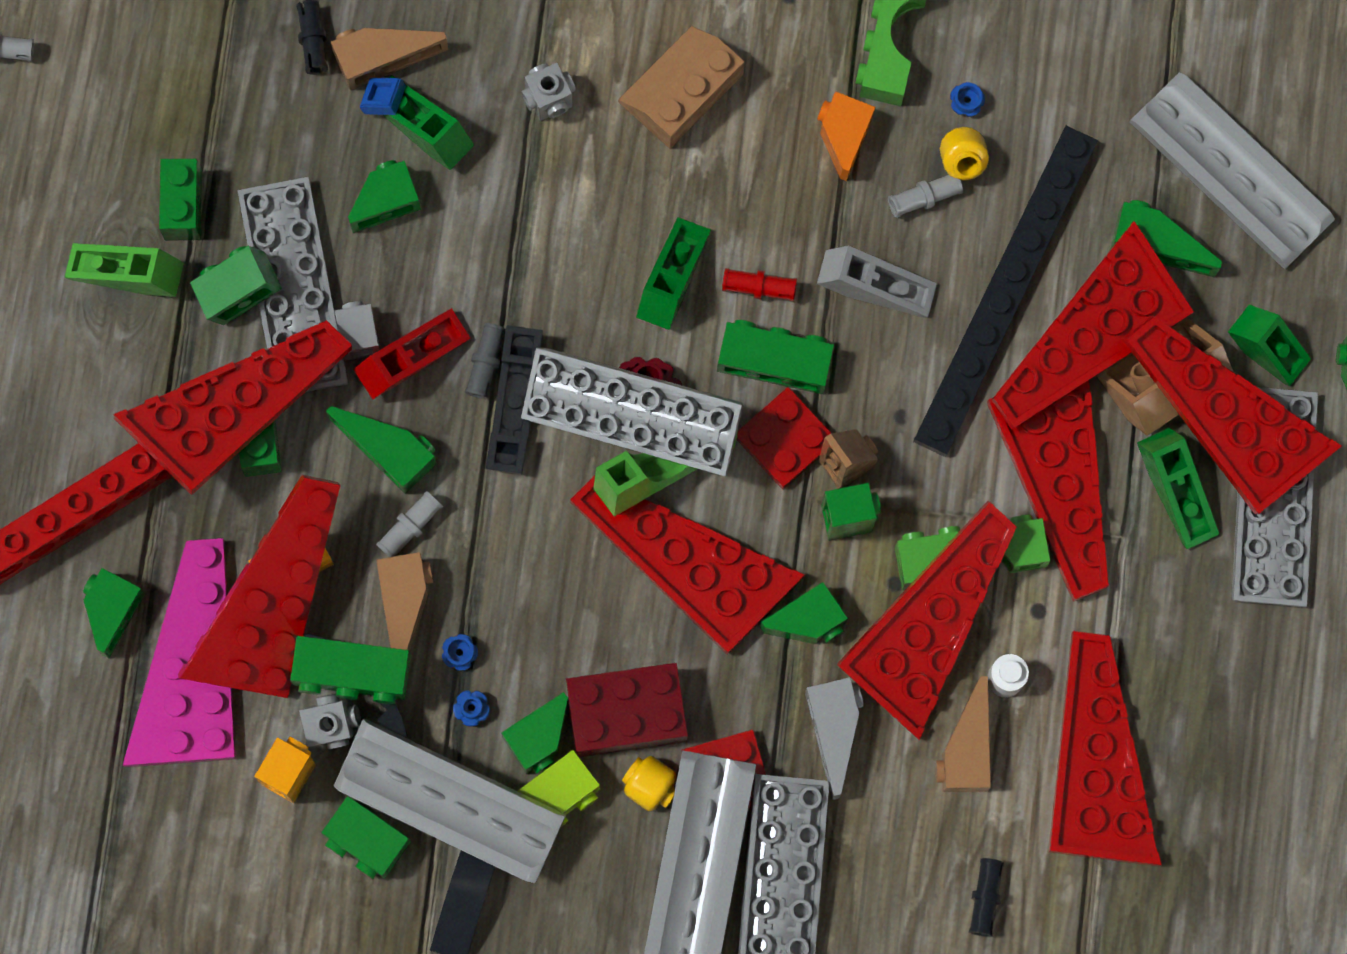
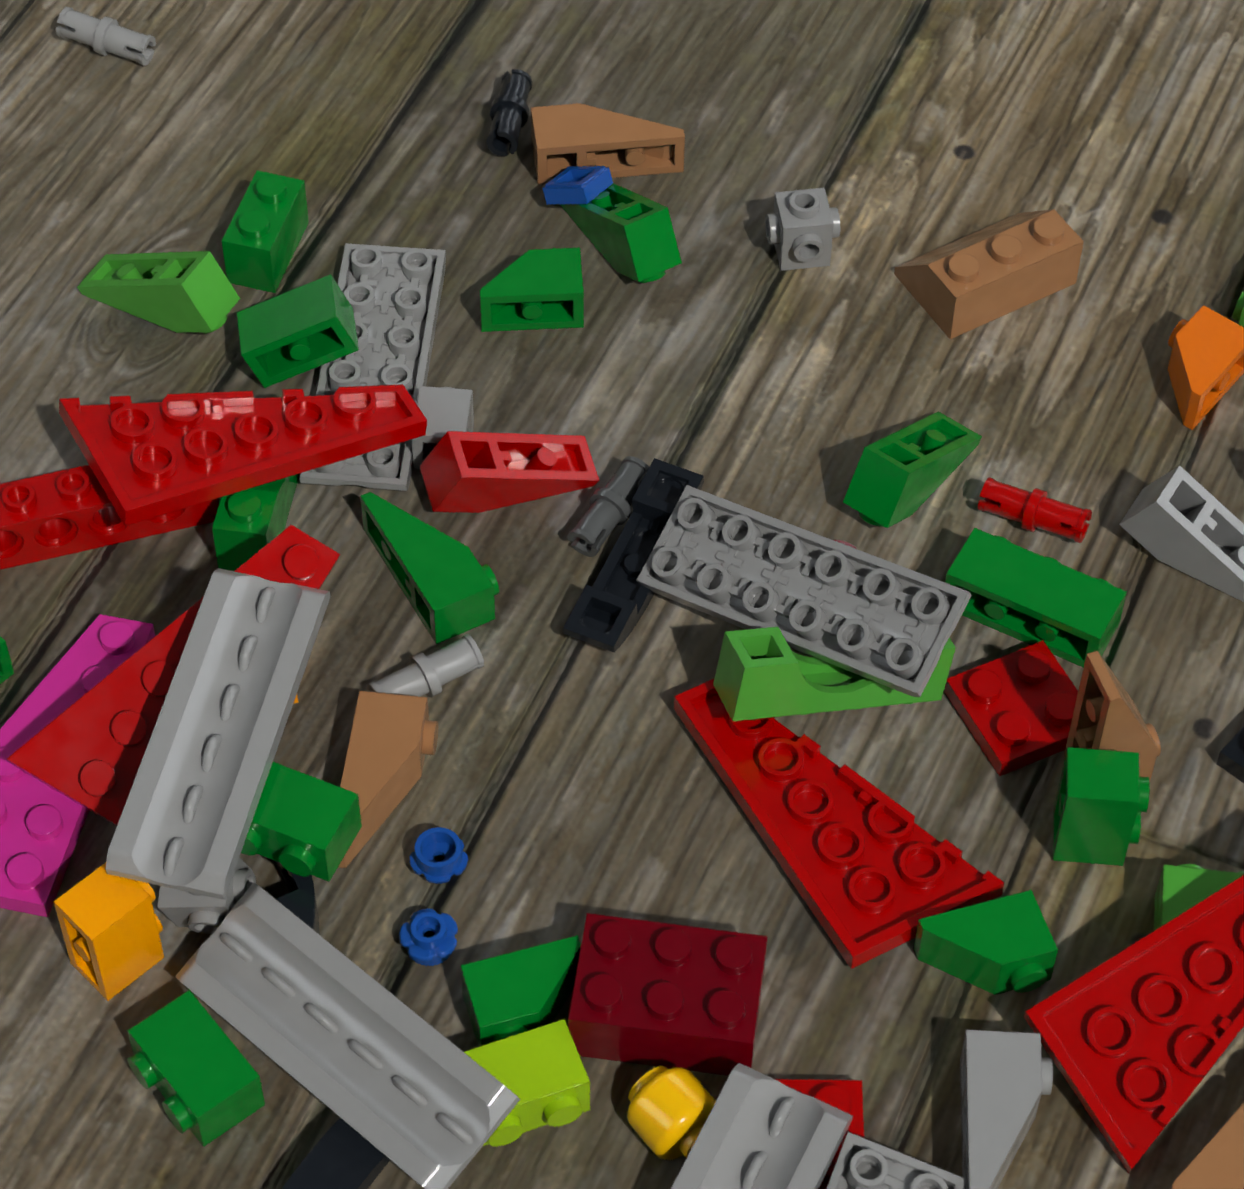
camera: 20 degrees right, 25 degrees down
none -> light grey plate [105,568,331,900]

